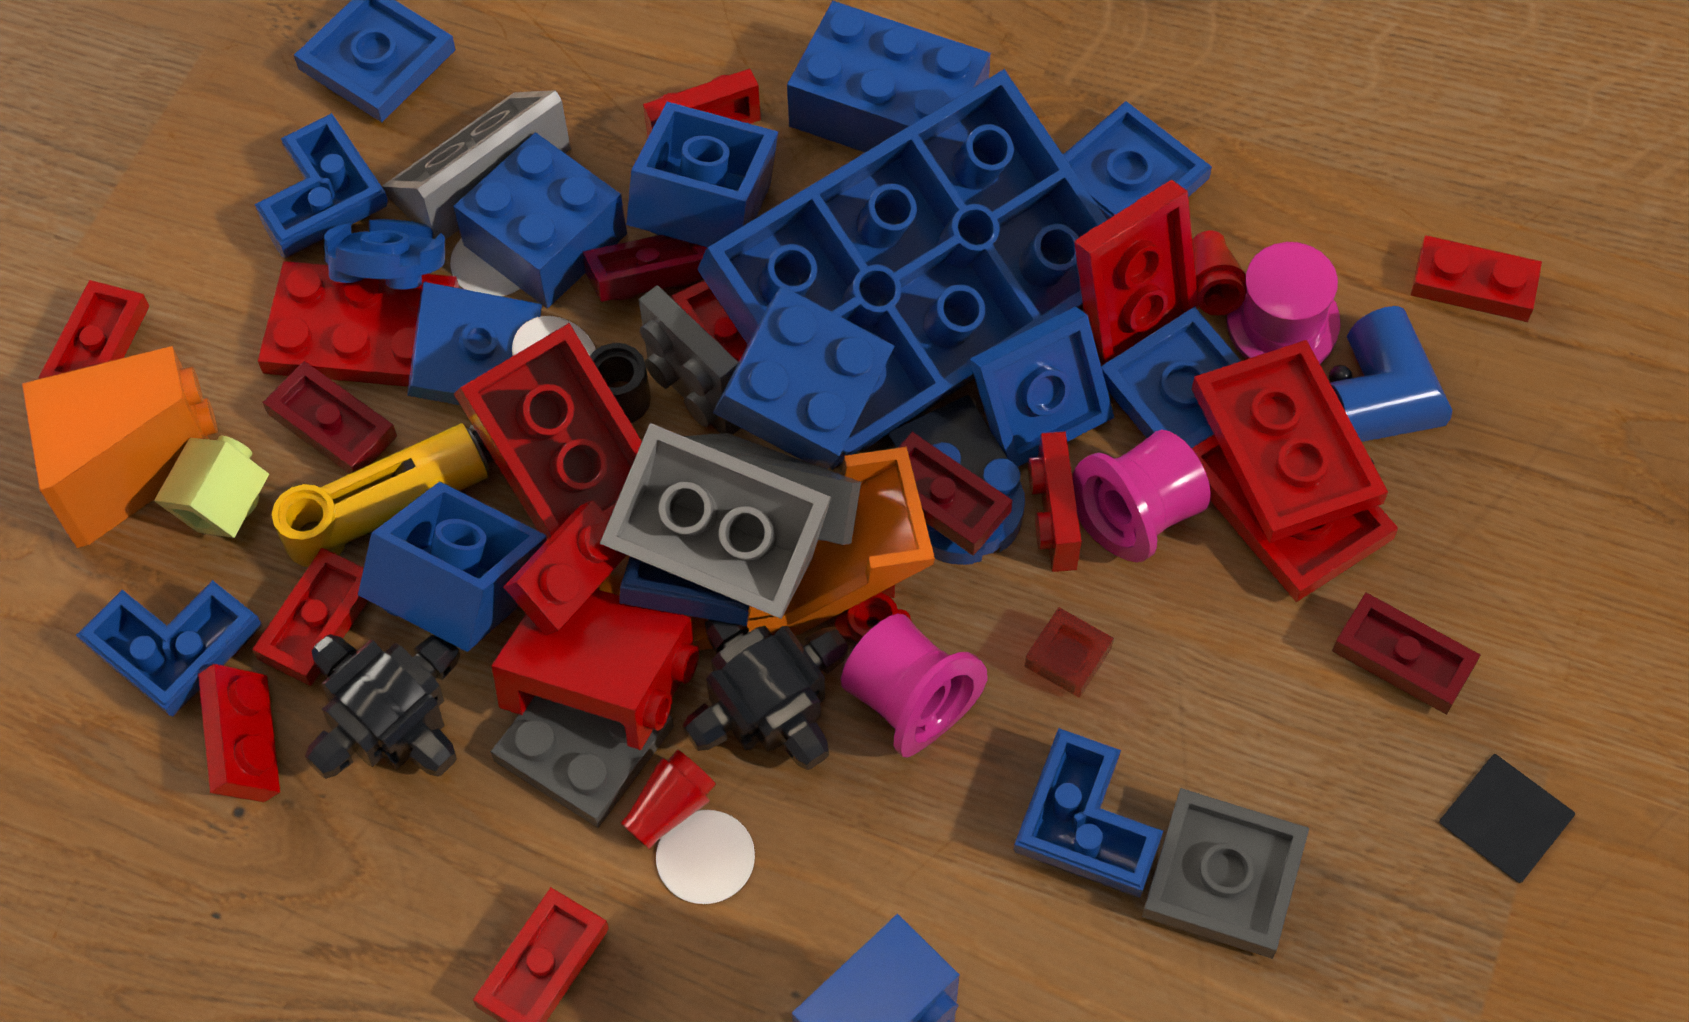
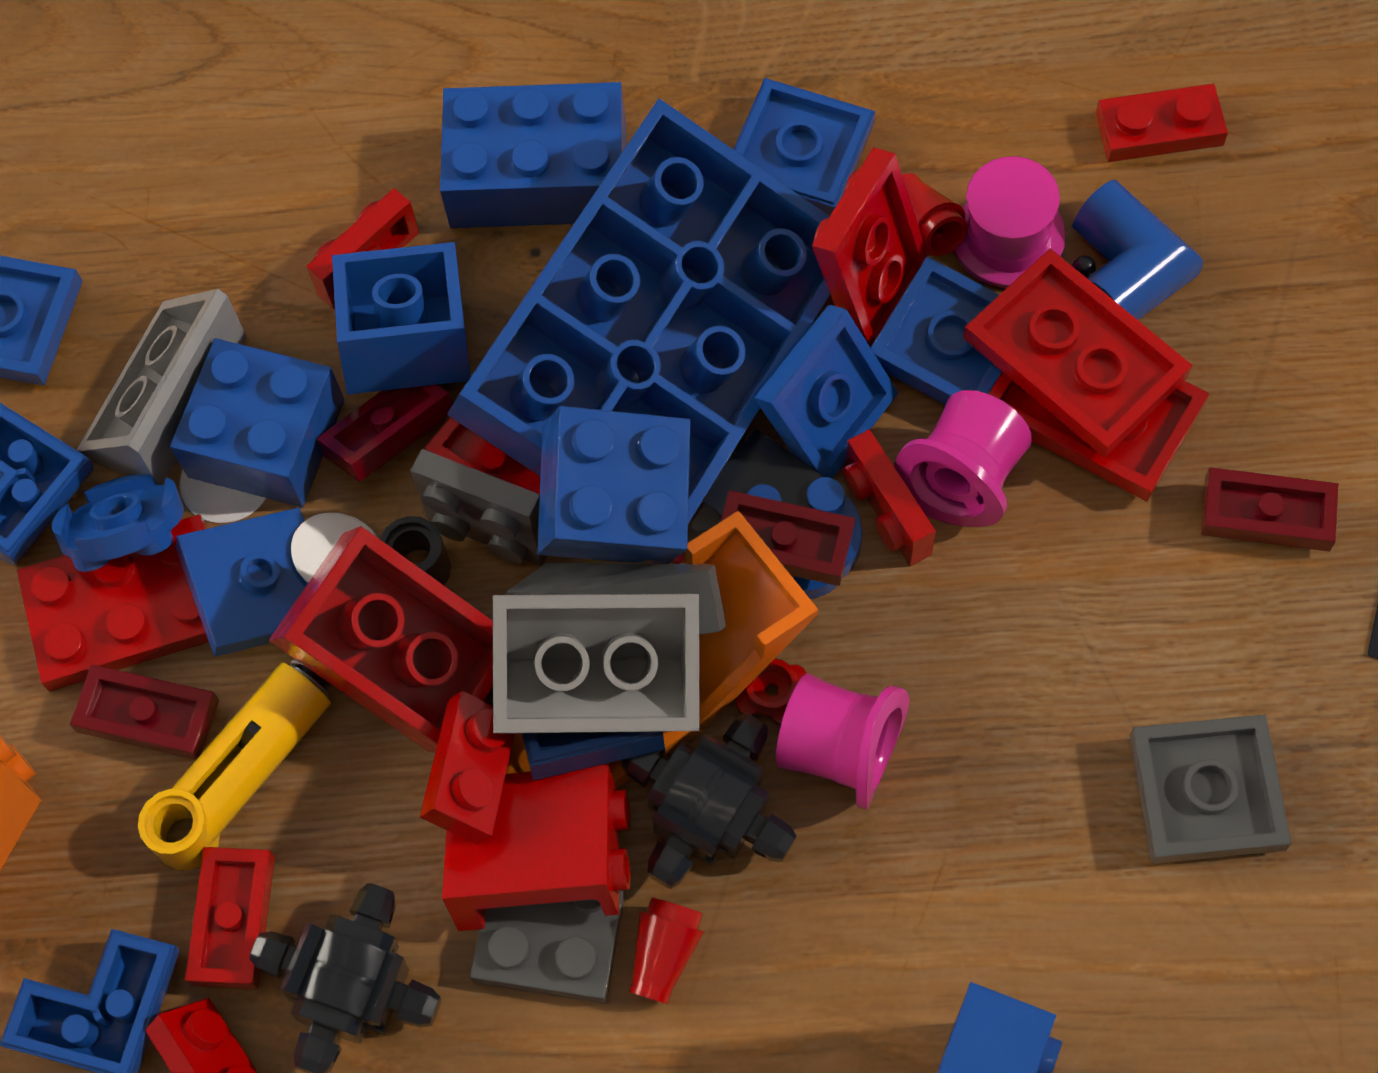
camera: 20 degrees left, 5 degrees up
yellowish green brick [154,435,269,538] -> none
blue brick [358,481,547,652] -> none
white sticker [656,810,755,904] -> none
blue brick [1013,728,1163,898] -> none
clear red plate [1024,607,1114,698] -> none

